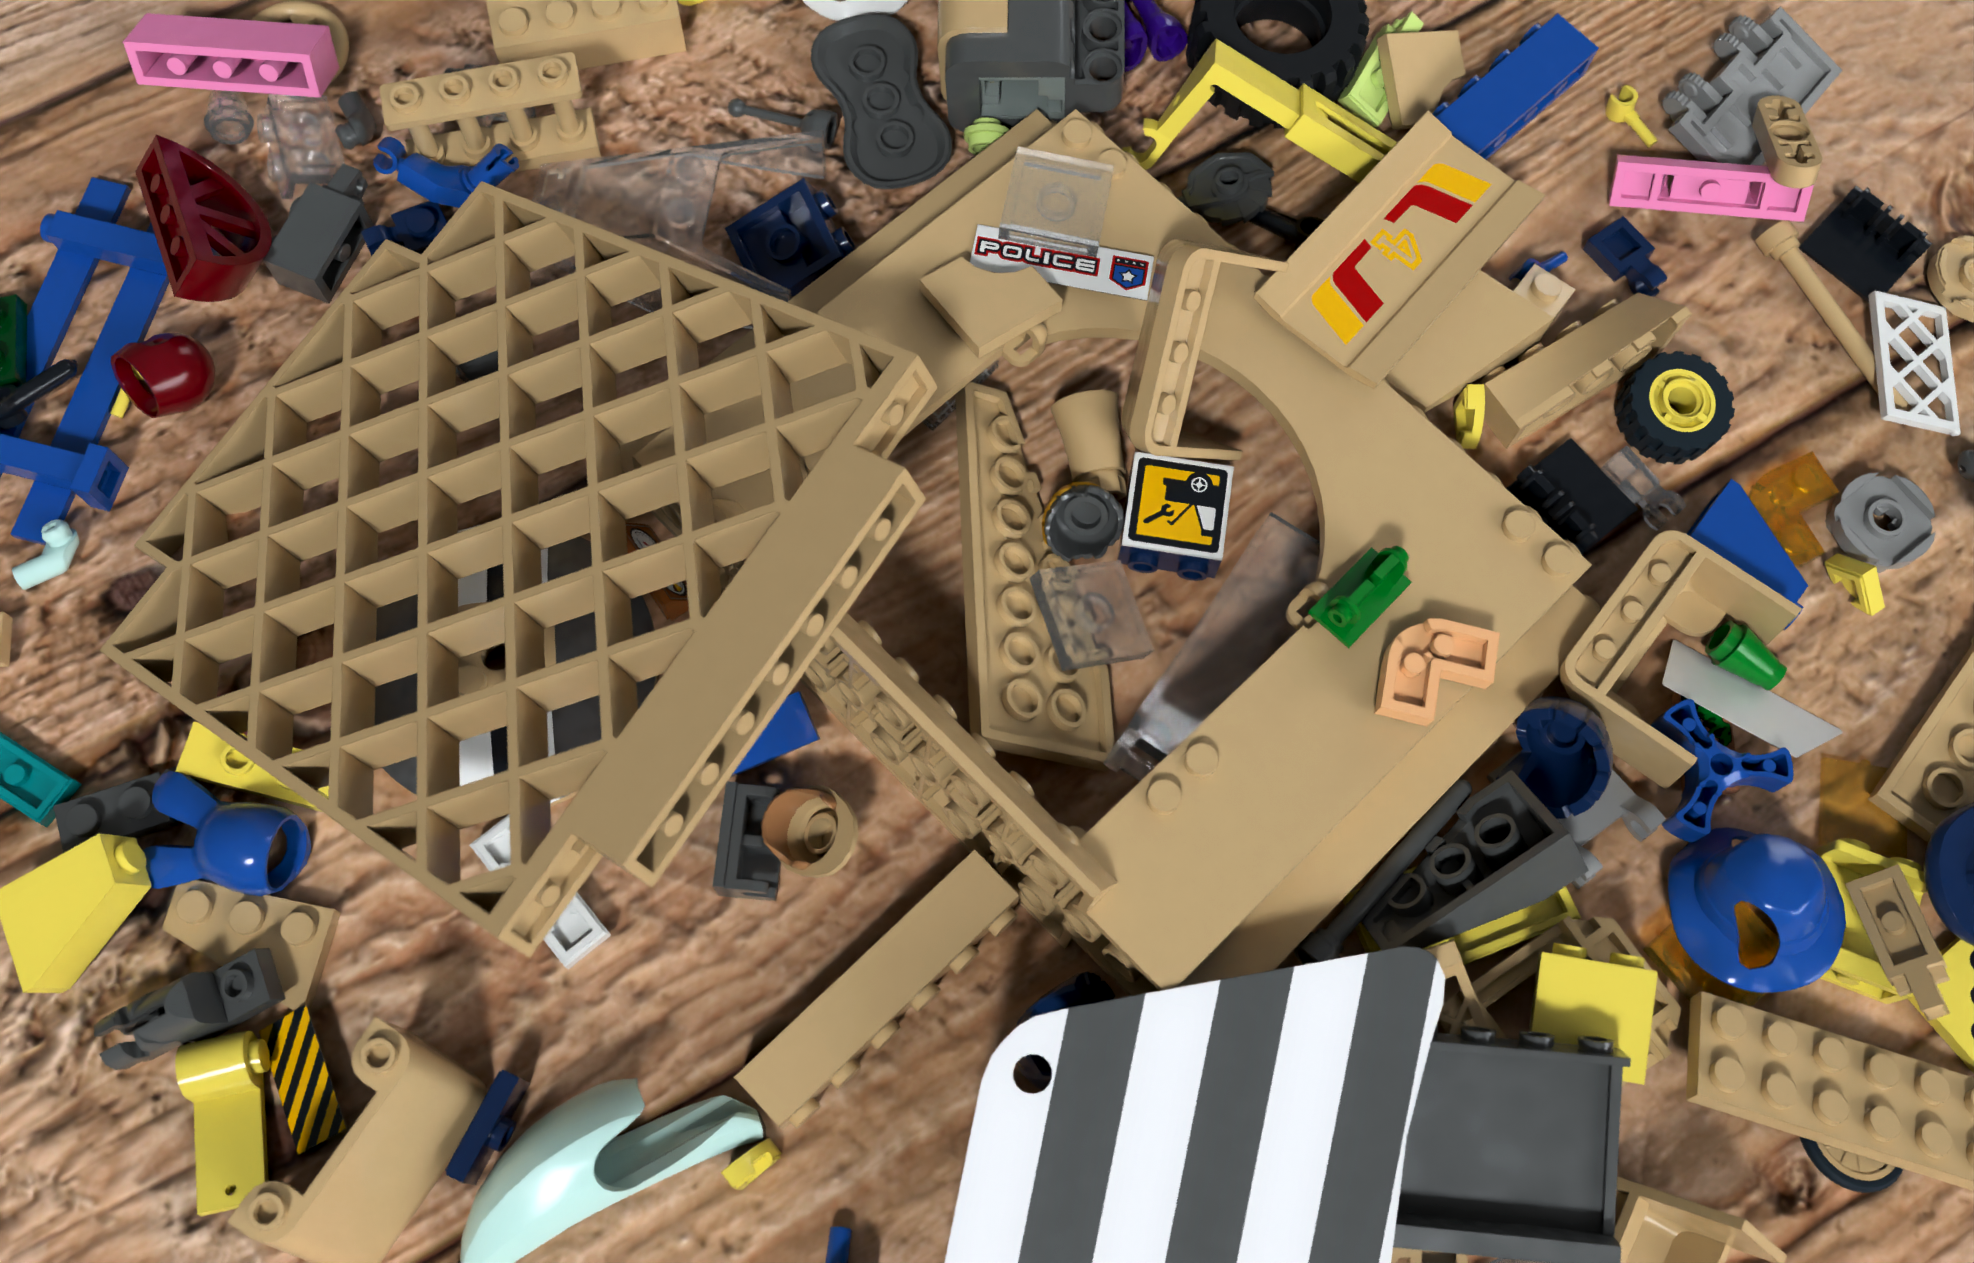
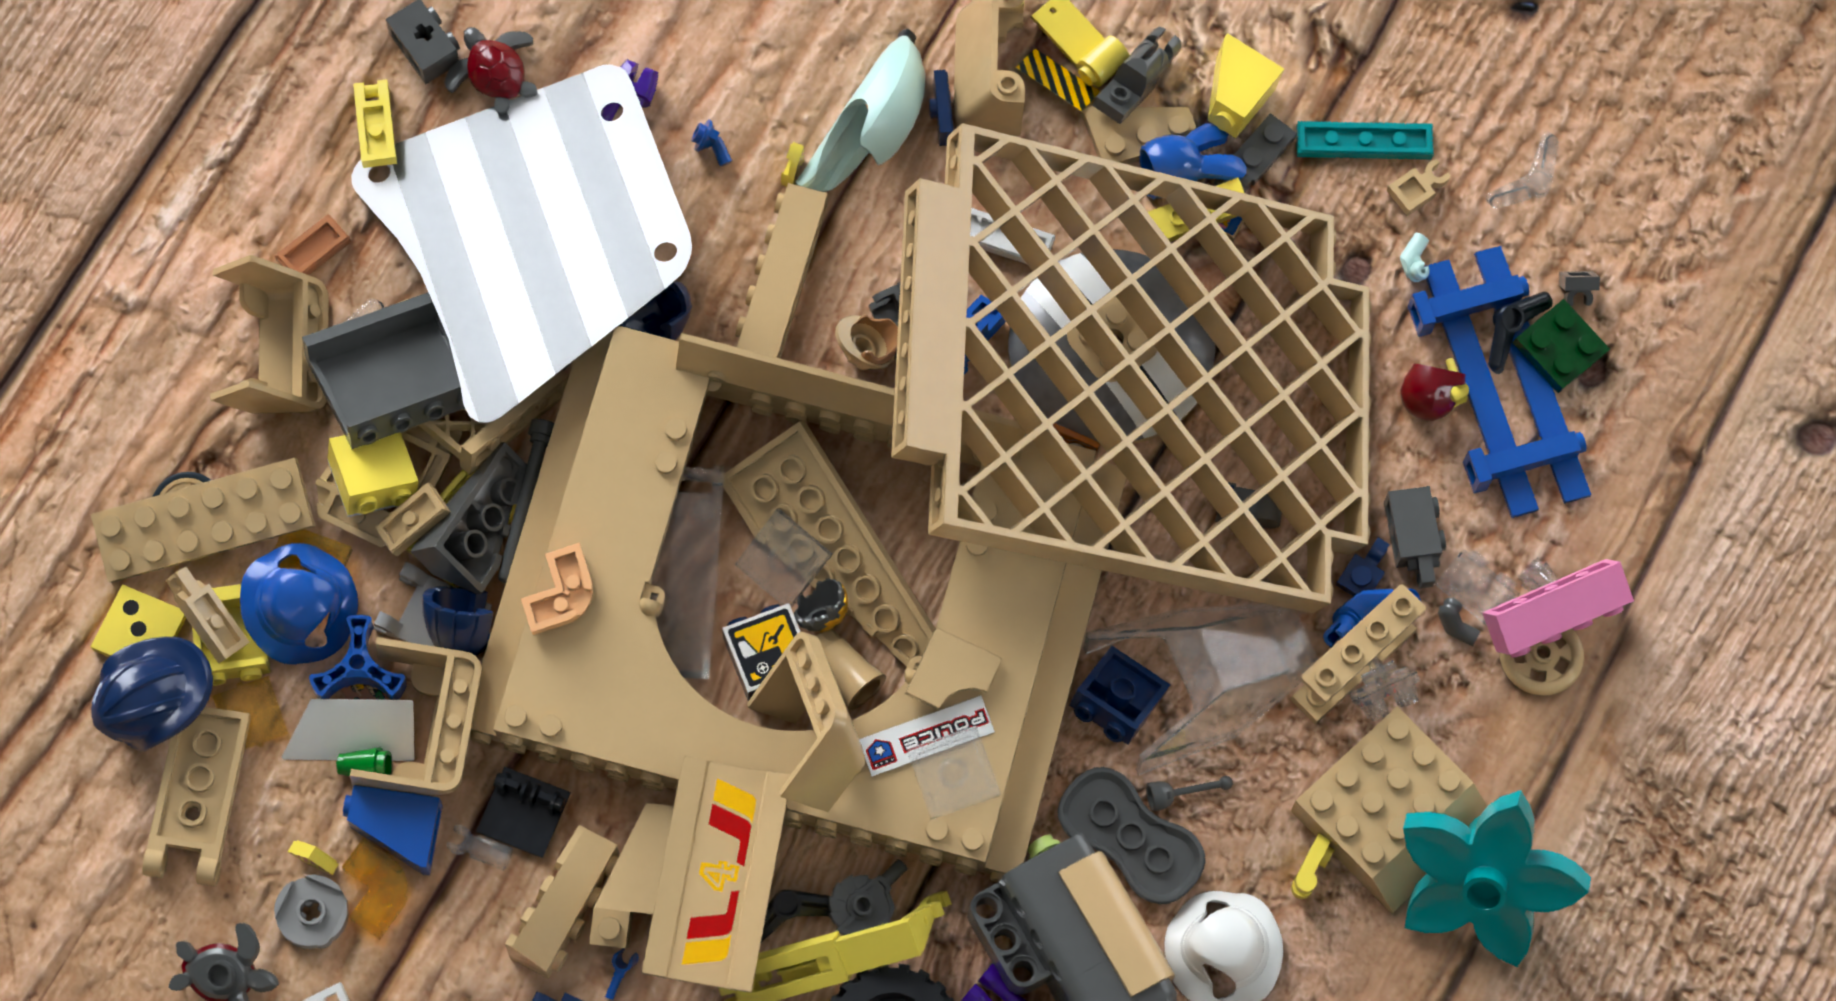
camera: 150 degrees right, 0 degrees up
dark red window [135,135,272,302] -> none
green hinge [1308,546,1412,649] -> none
light yellow tile [1453,384,1485,449] -> none
black wheel [1615,351,1735,465] -> none
none -> tan plate [374,483,451,556]

